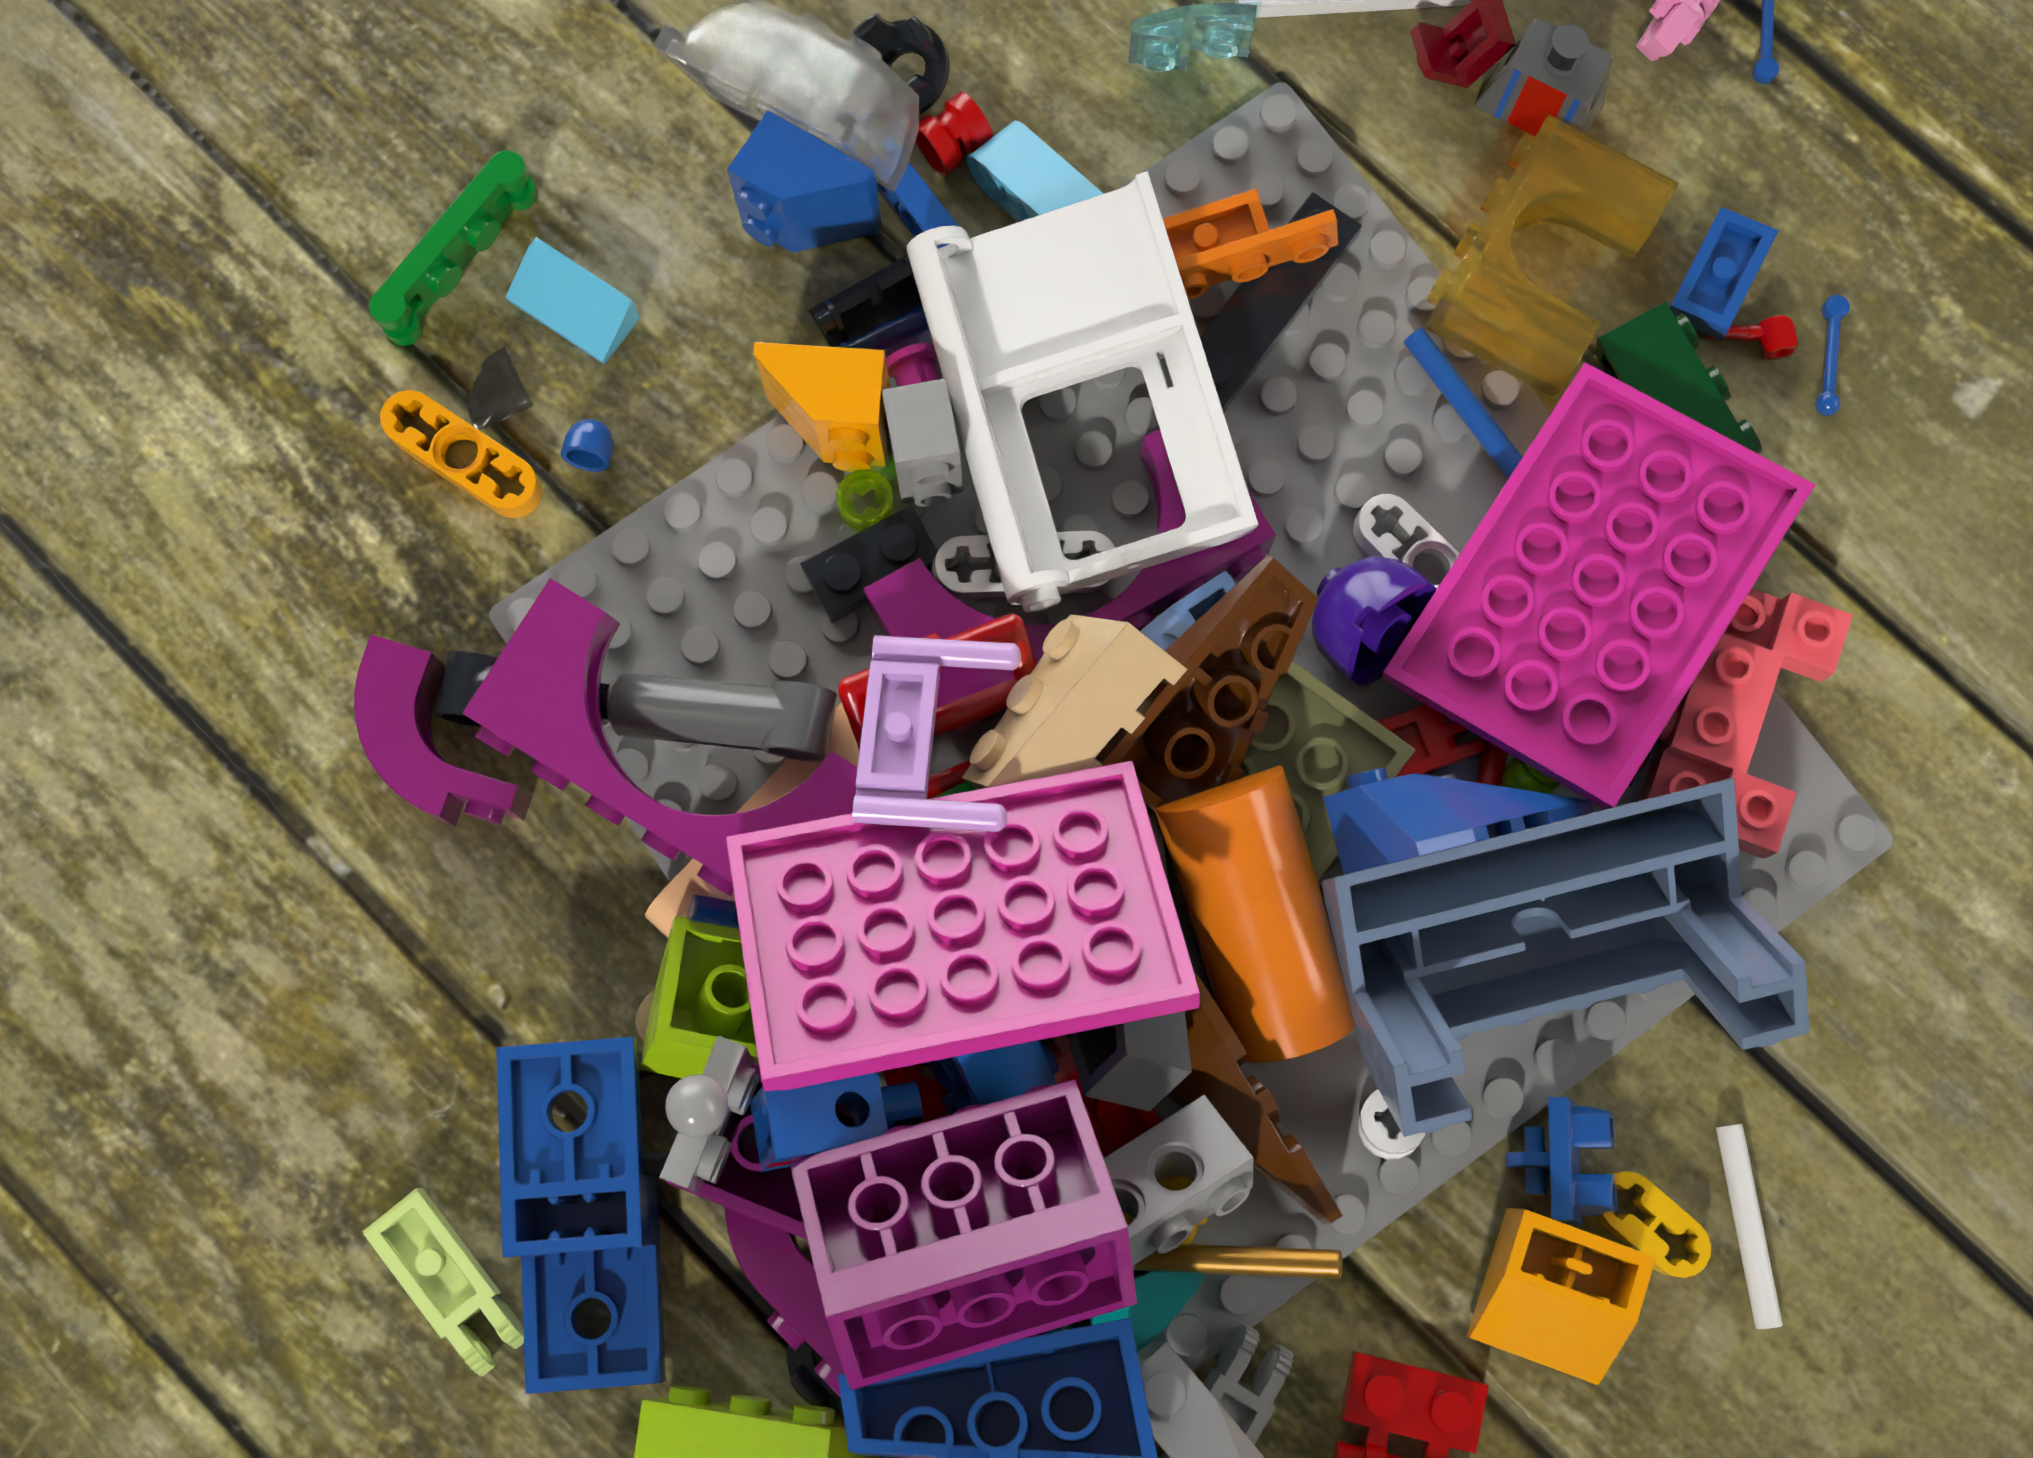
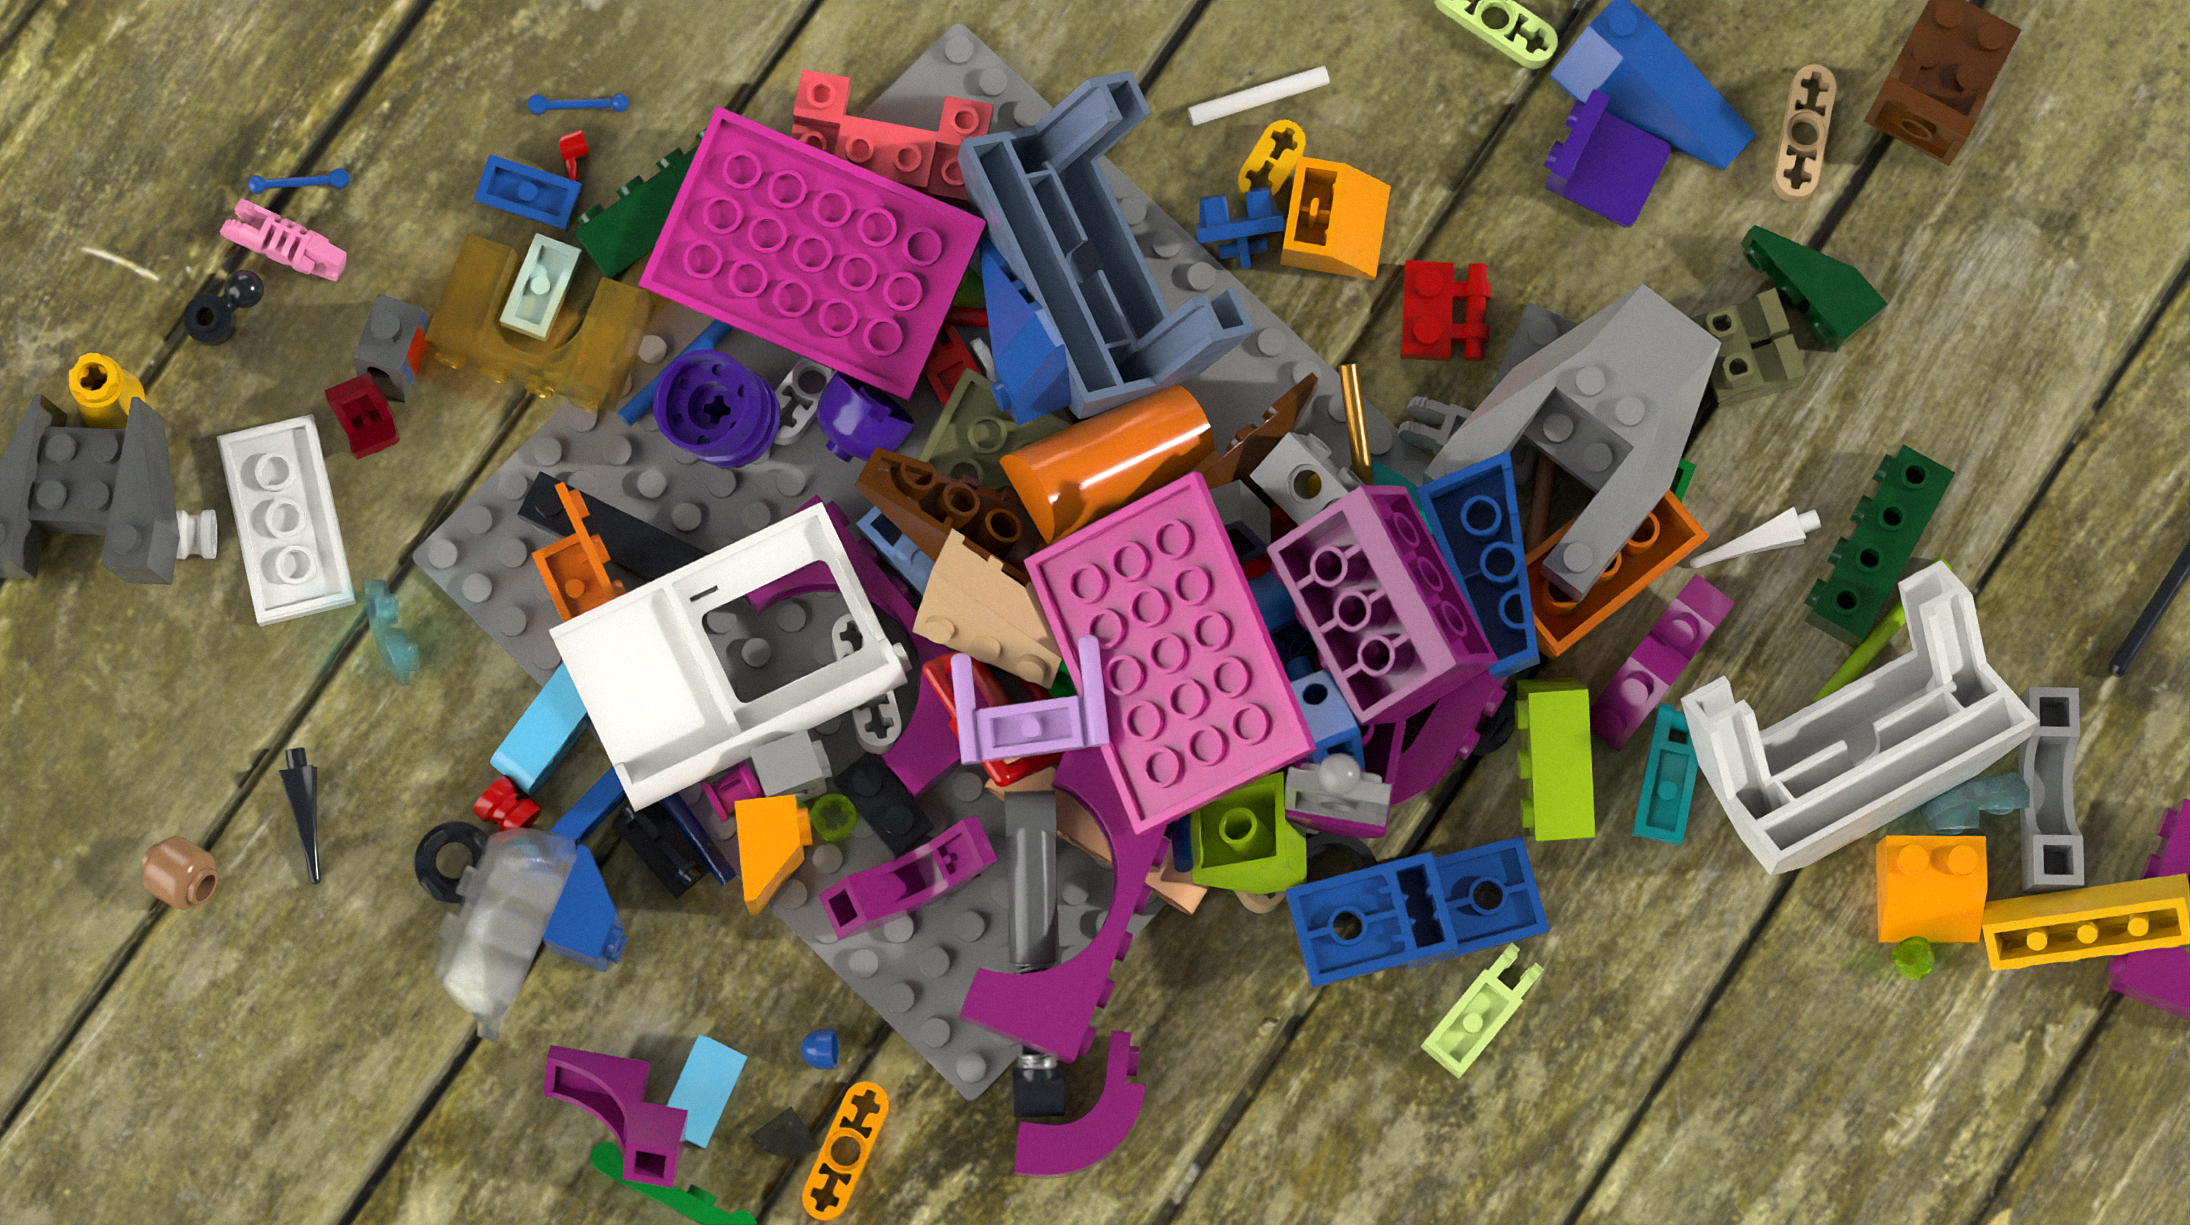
camera: 105 degrees left, 0 degrees up
white wheel [1357,1089,1426,1160] -> none
none -> light aqua plate [499,233,583,342]
none -> magenta arch [543,1045,688,1188]
none -> dark purple wheel [653,349,780,469]
none -> magenta arch [818,815,998,940]

